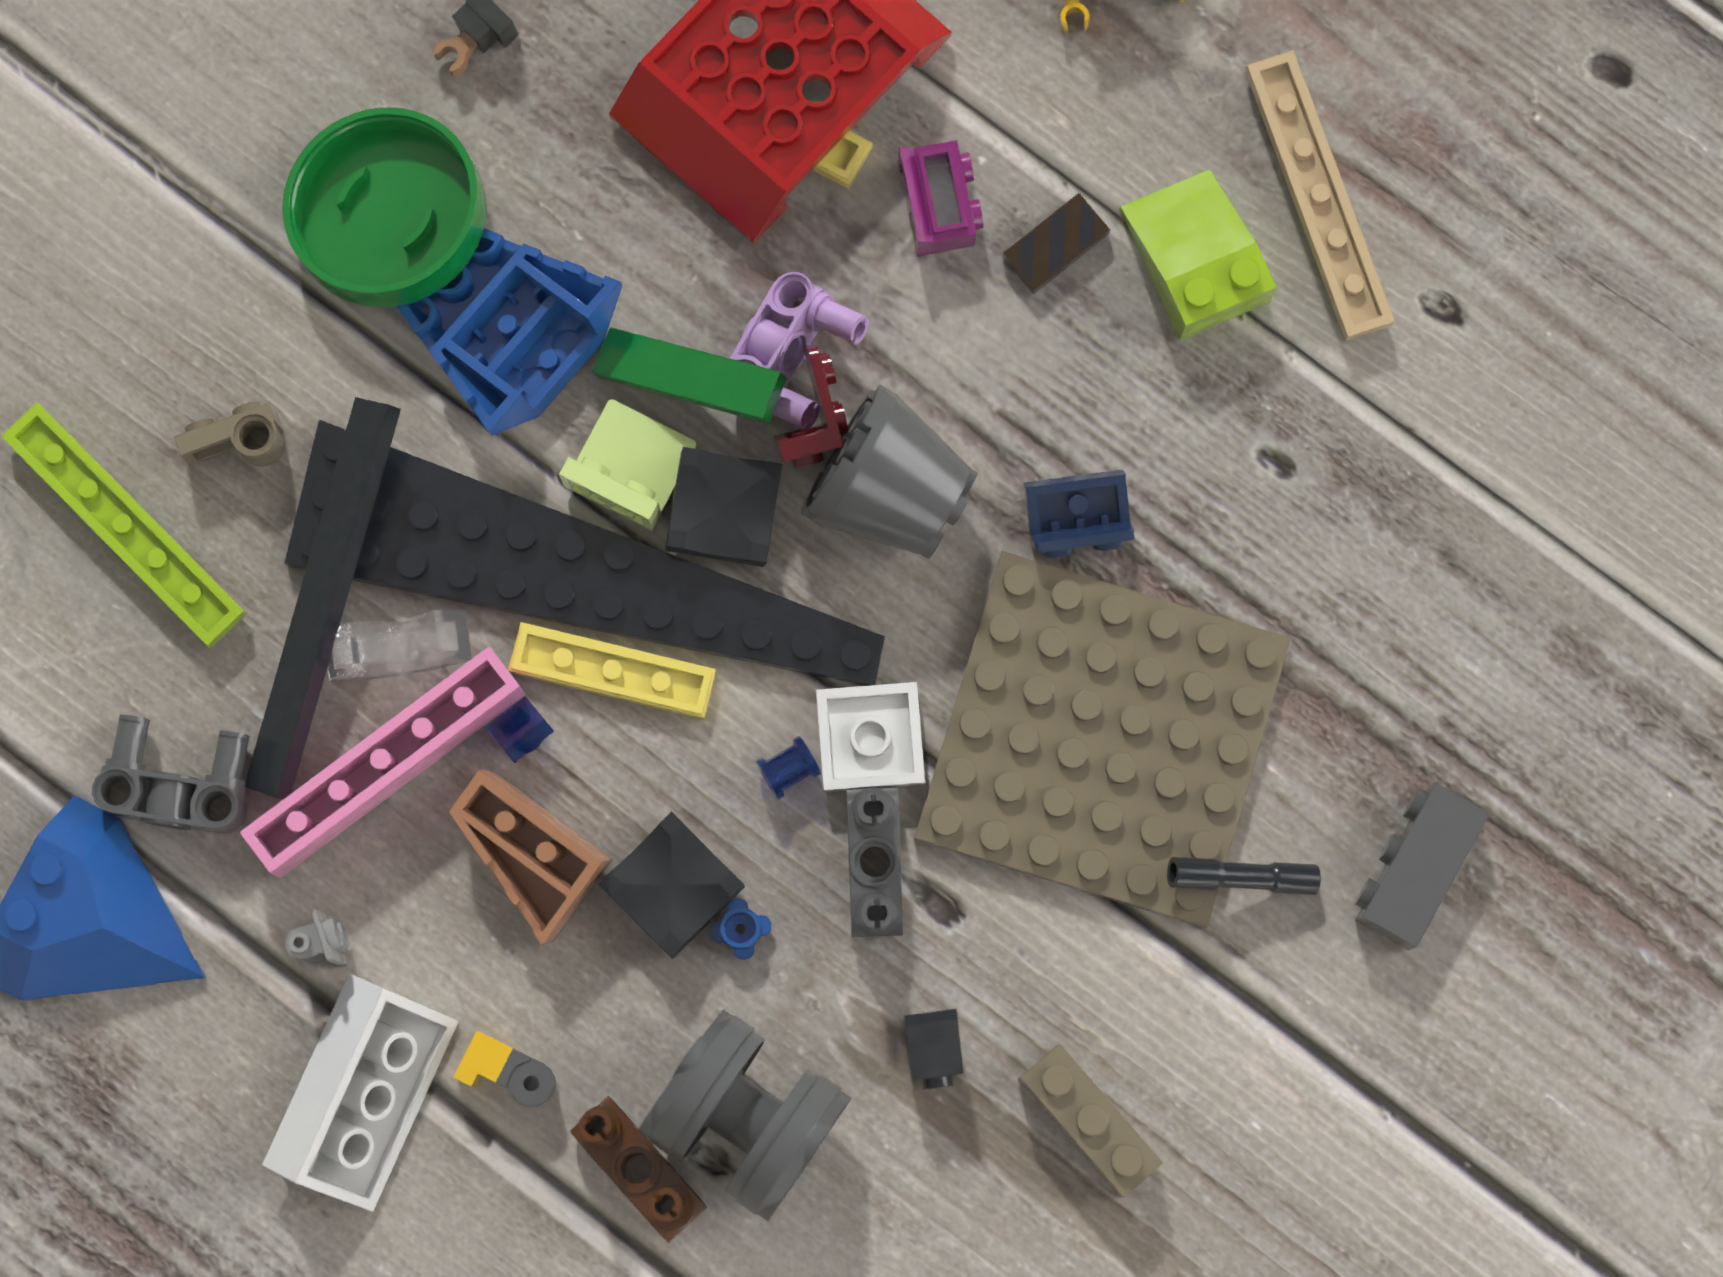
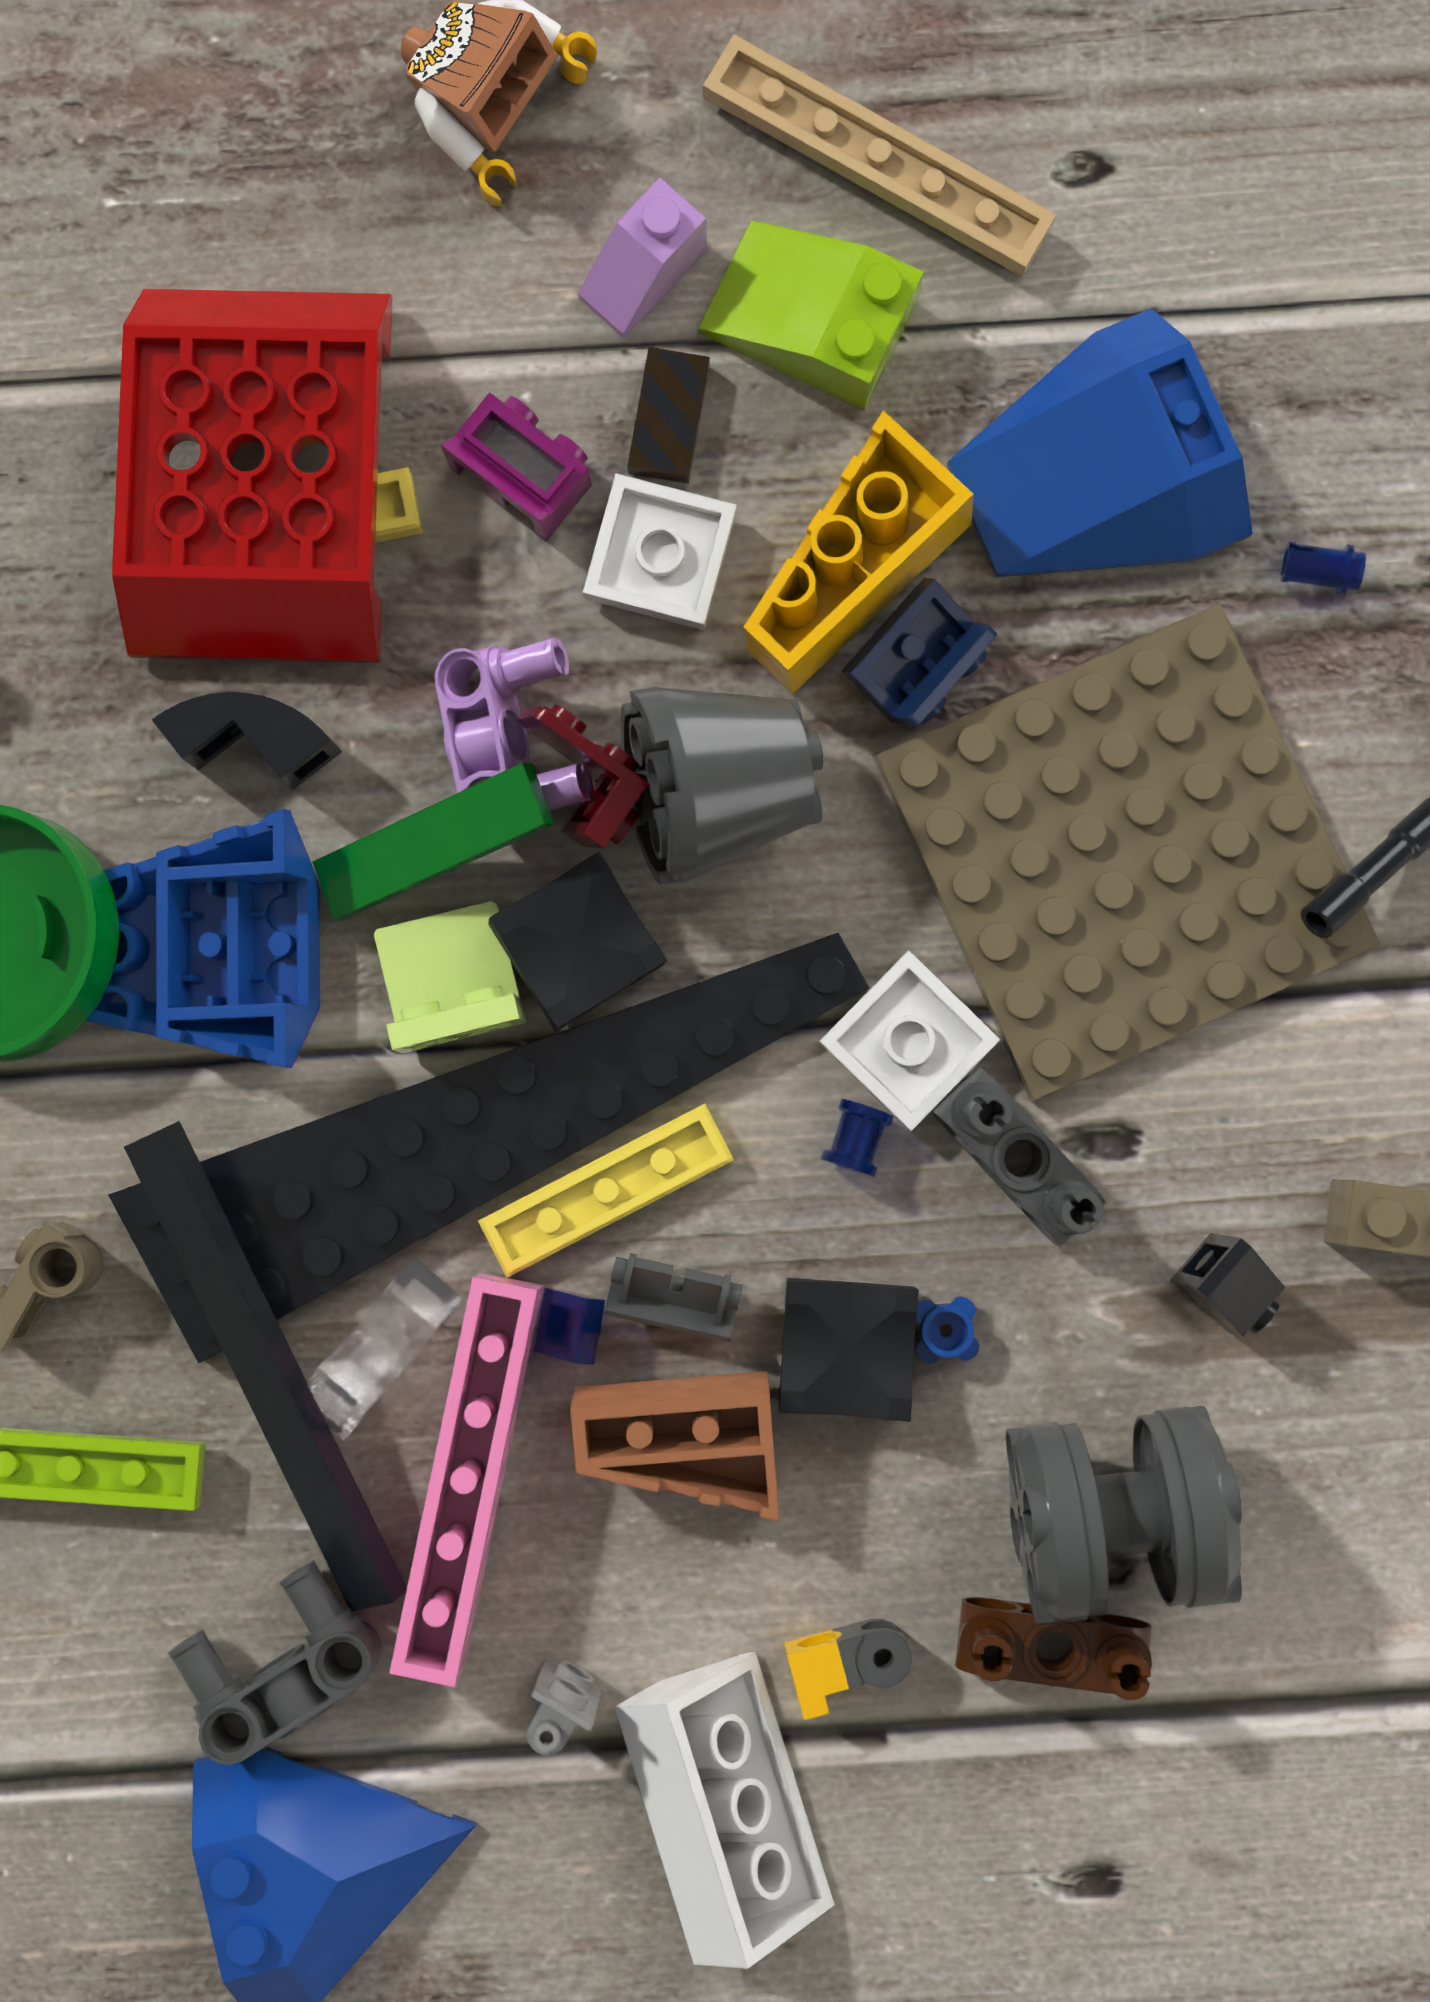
camera: 35 degrees left, 5 degrees up
none -> black brick [152,692,342,790]
none -> lavender slope [578,177,707,339]
none -> white plate [583,473,737,631]
none -> dark grey hinge [604,1253,743,1342]
none -> yellow wedge [743,410,974,695]
none -> blue wedge [947,308,1253,577]
none -> clear blue pin [1281,541,1366,595]

